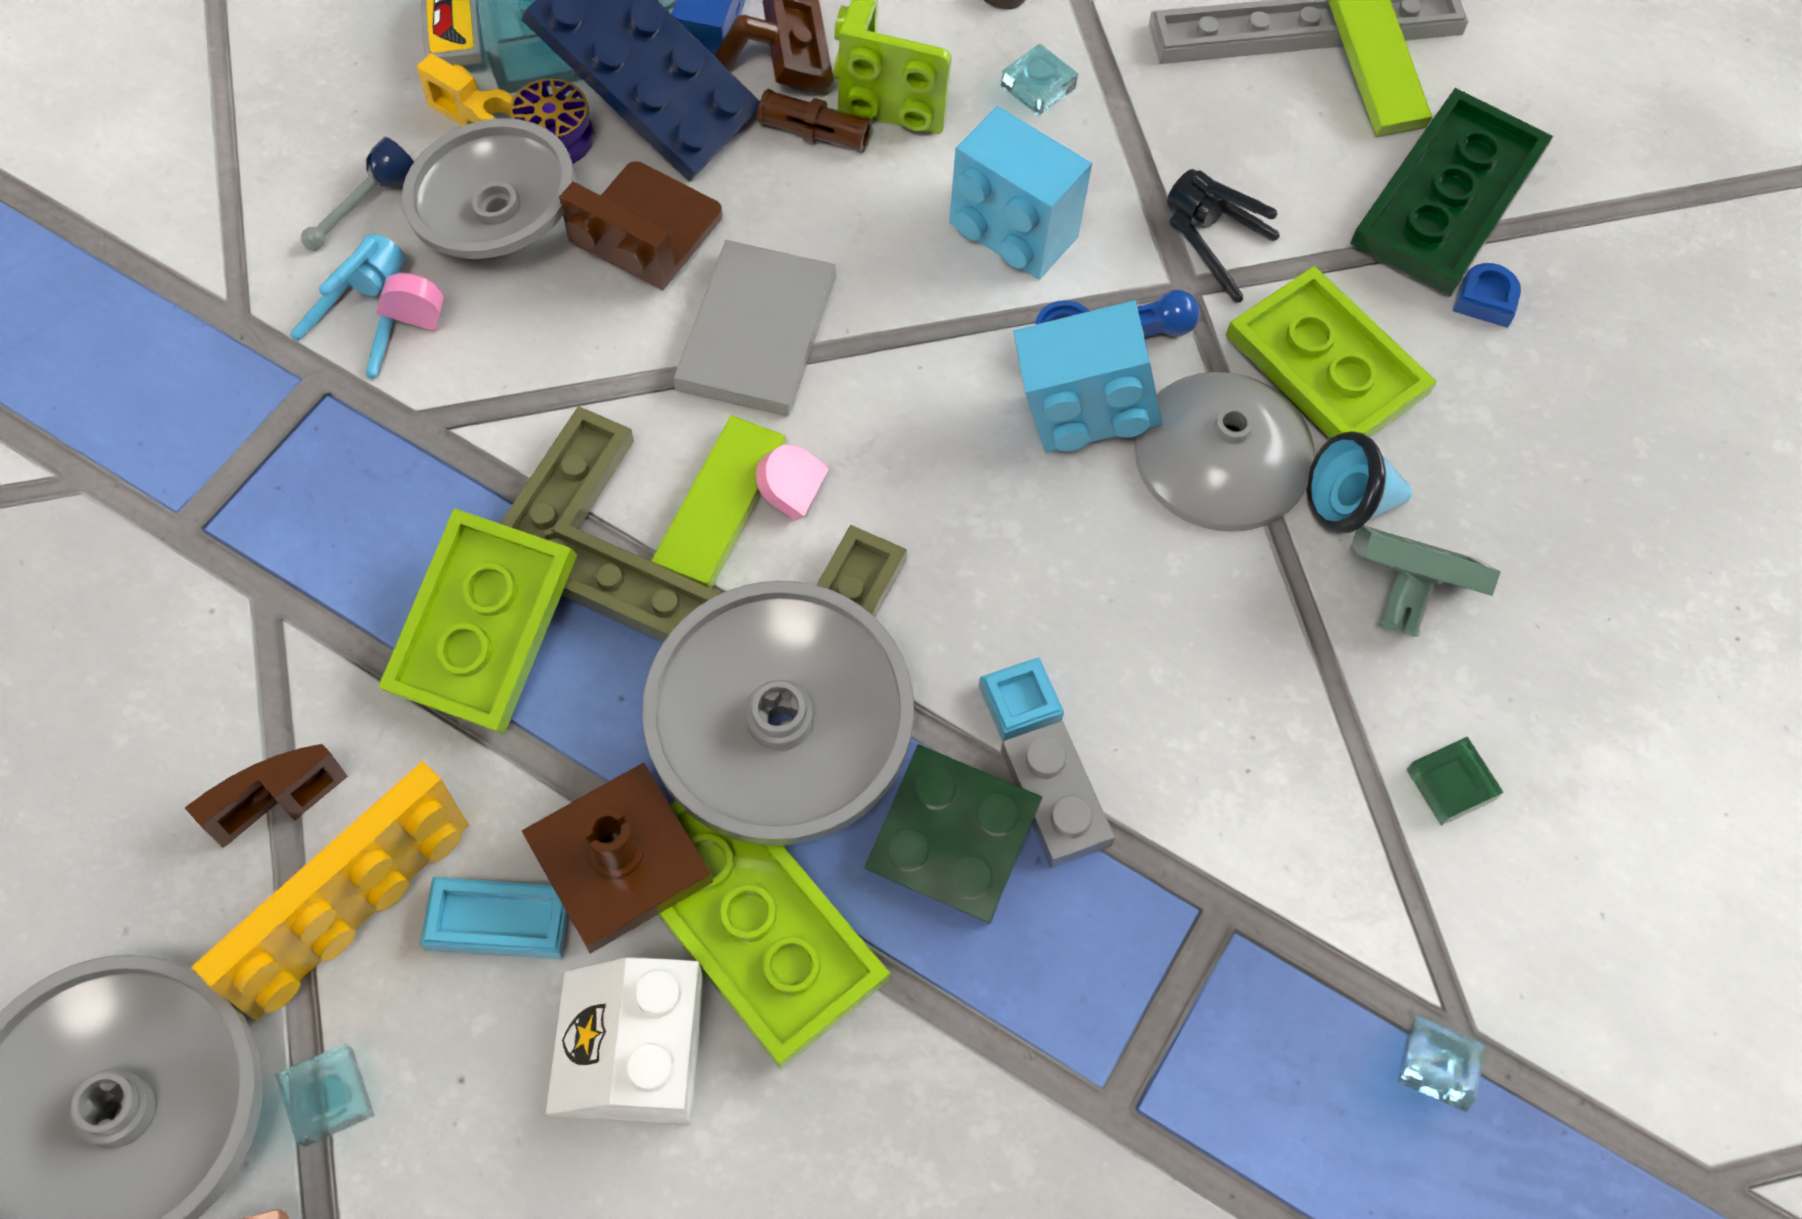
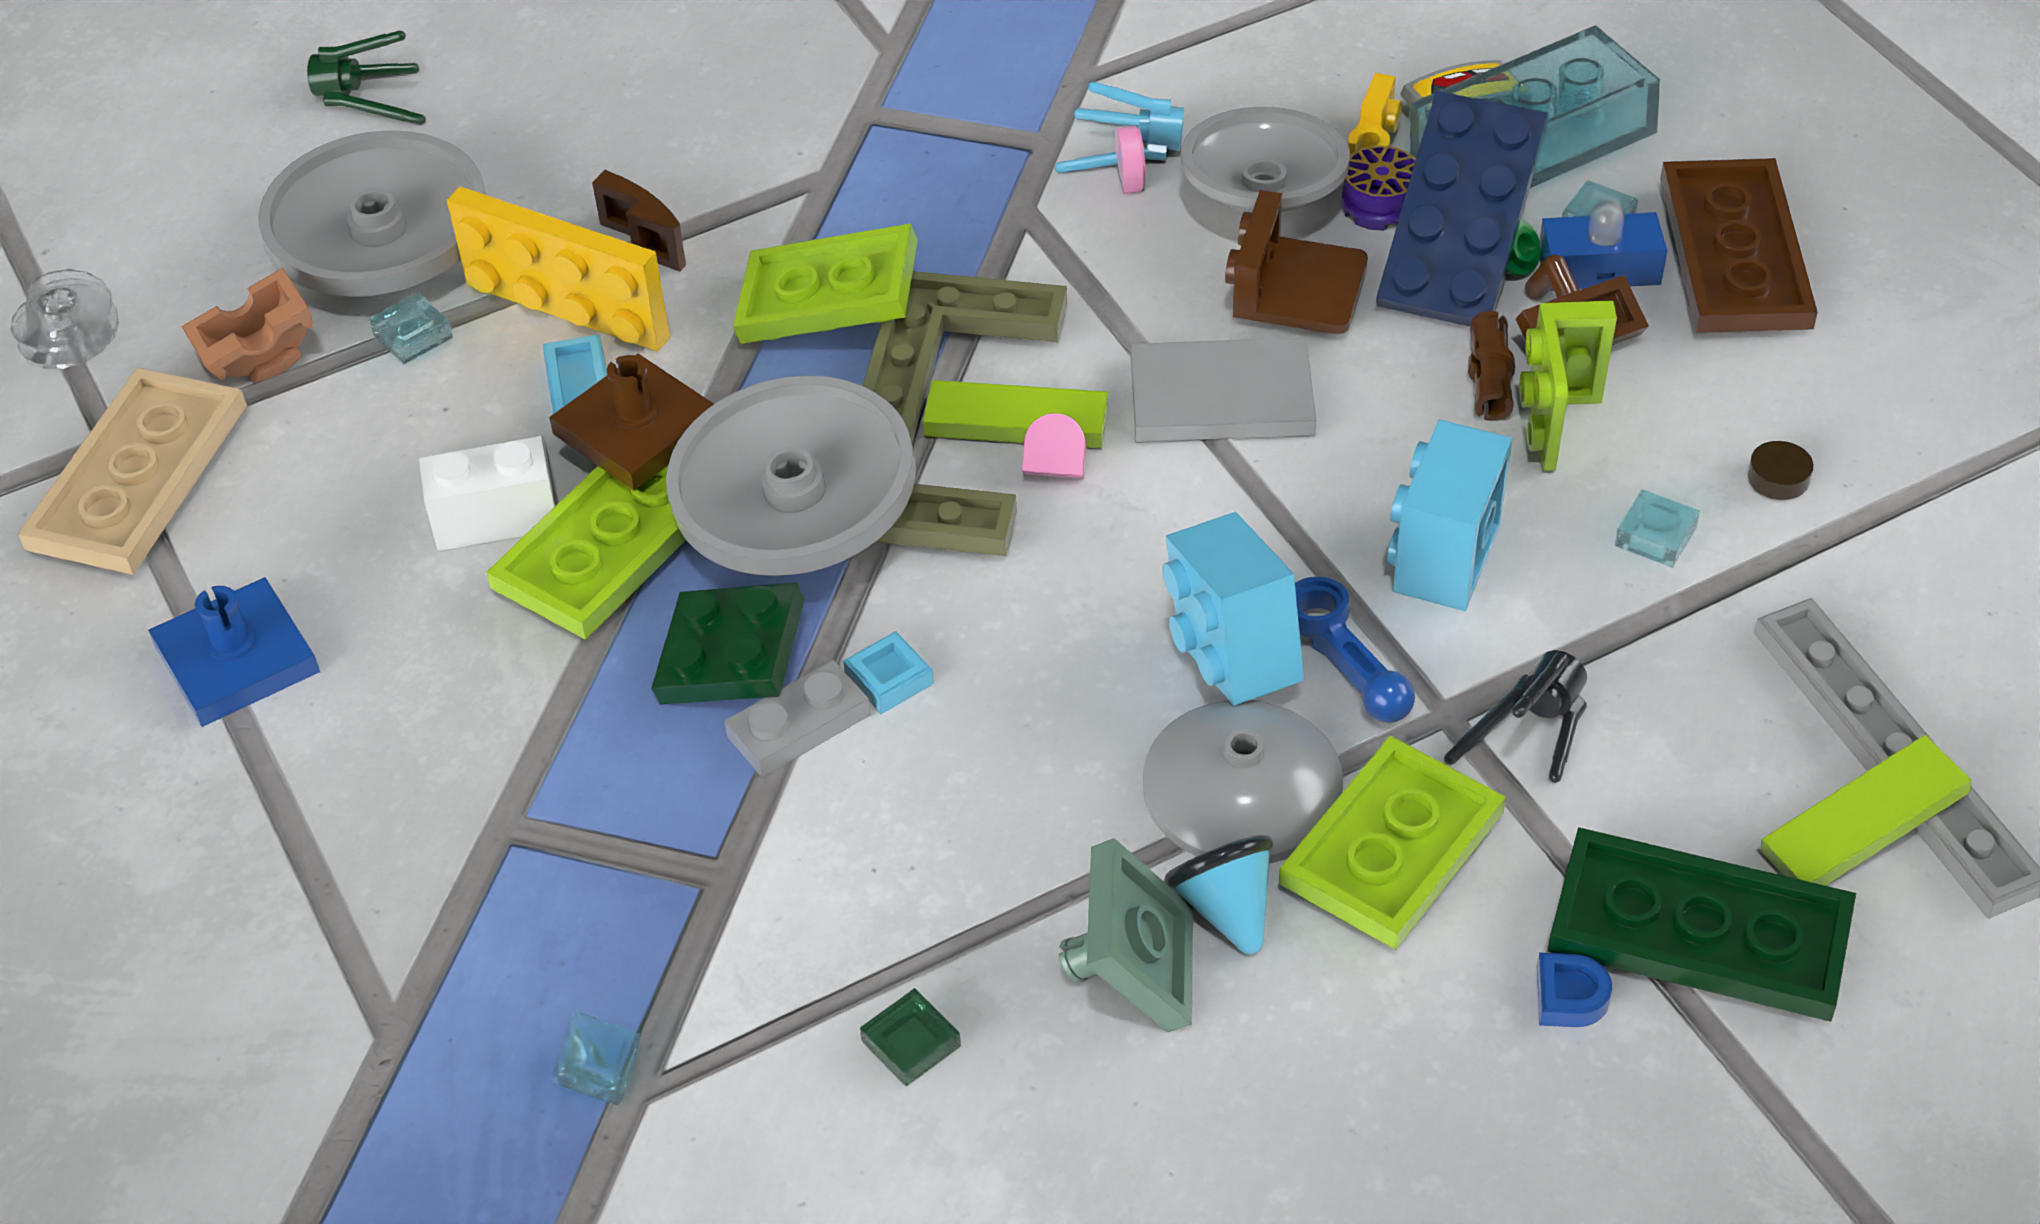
camera: 80 degrees right, 15 degrees down
hinge [301,137,414,250] -> none

